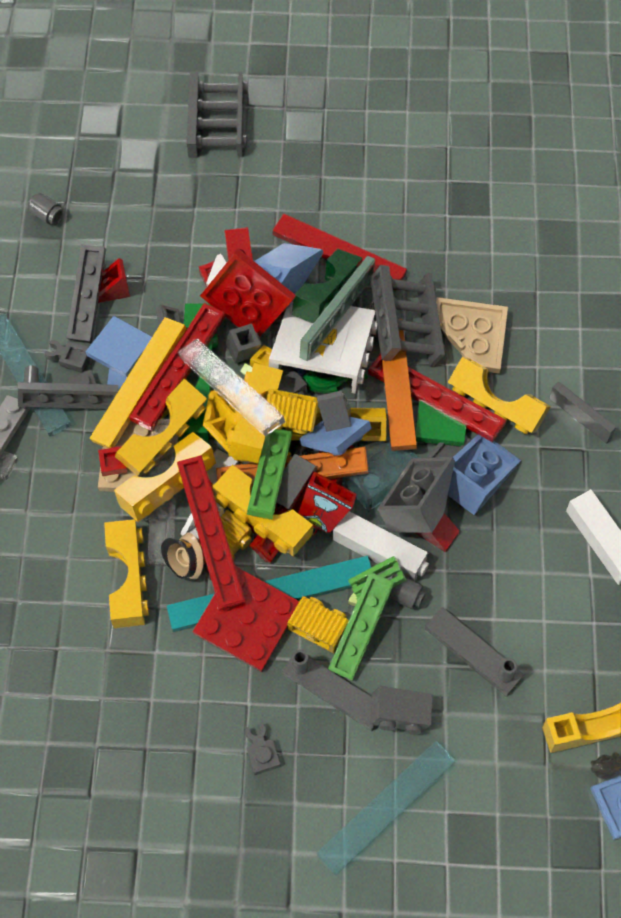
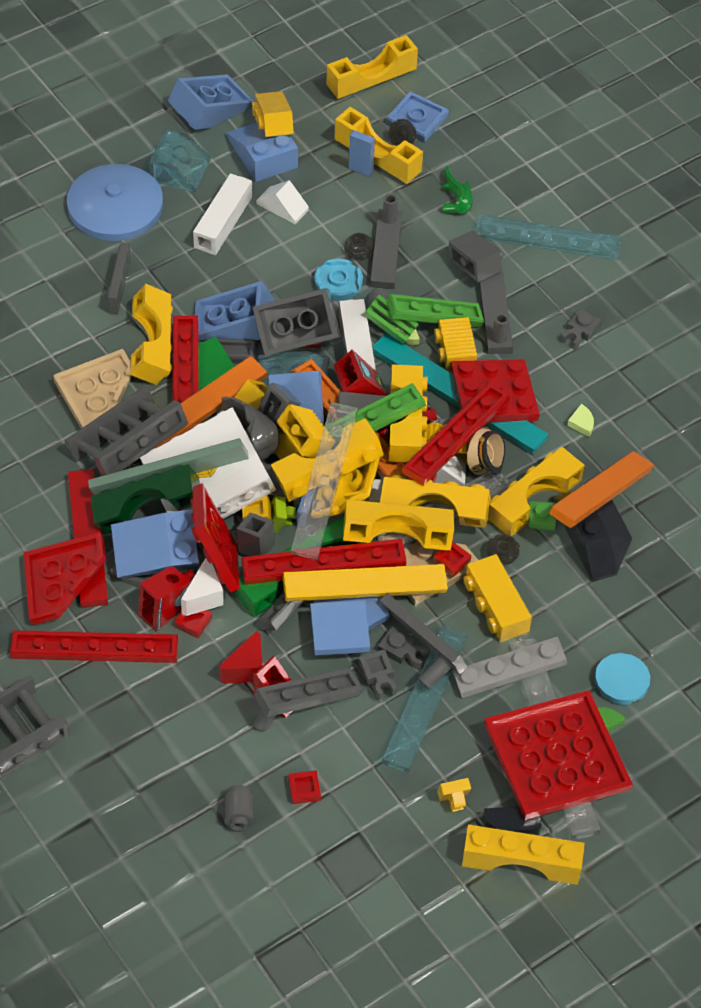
camera: 130 degrees left, 10 degrees down
none -> red tile [10,630,178,663]
none -> red plate [23,532,106,625]
none -> red slope [219,631,263,684]
none -> dark grey hair [221,397,279,460]
none -> white slope [256,180,309,224]
none -> red tile [288,770,321,804]
none -> medium azure tile [314,259,363,301]
none -> clear smoke plate [344,233,374,260]
none -> medium blue tile [349,130,375,177]
none -> green piece [442,166,473,215]
none -> yellow brick [464,554,532,642]
none -> clear smoke plate [487,534,520,565]
none -> bright green plate [528,501,556,530]
none -> orange tile [549,451,654,528]
none -> black wedge [551,490,632,582]
none -> yellowish green tile [567,404,594,437]

